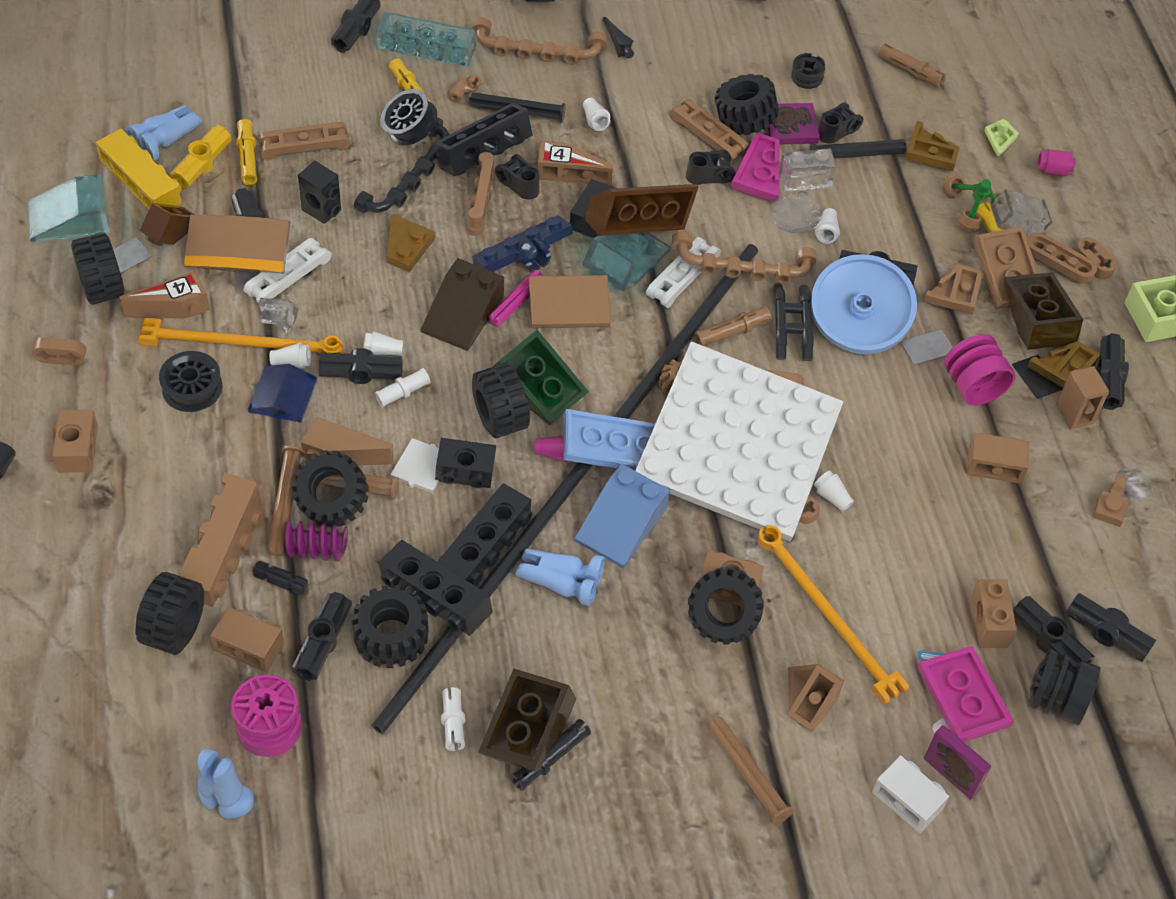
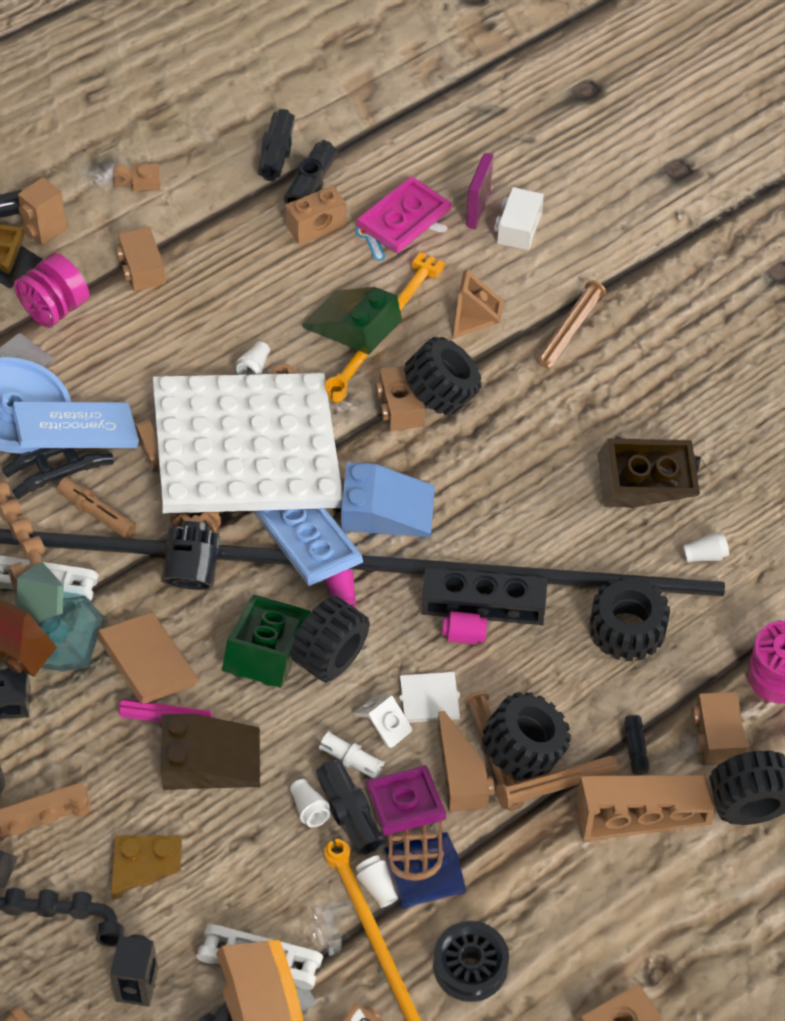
camera: 115 degrees left, 0 degrees up
magenta piece [285,520,348,562] -> none
black piece [292,592,352,681] -> none
black brick [378,539,493,636] -> none
black brick [435,437,497,488] -> none
white pin [441,687,465,751] -> none
dark blue plate [472,215,573,272] -> none
light blue piece [516,549,605,607] -> none
black wheel [1028,648,1100,726] -> none
none -> light blue tile [12,402,139,448]
none -> sand green slope [16,562,64,624]
none -> black gear [161,521,220,590]
none -> dark green slope [302,287,402,355]
none -> white bracket [353,695,412,748]
none -> magenta tile [365,765,446,836]
none -> medium nougat window [388,821,444,881]
none -> dark pink brick [442,611,487,645]
none -> white cone [683,532,729,563]

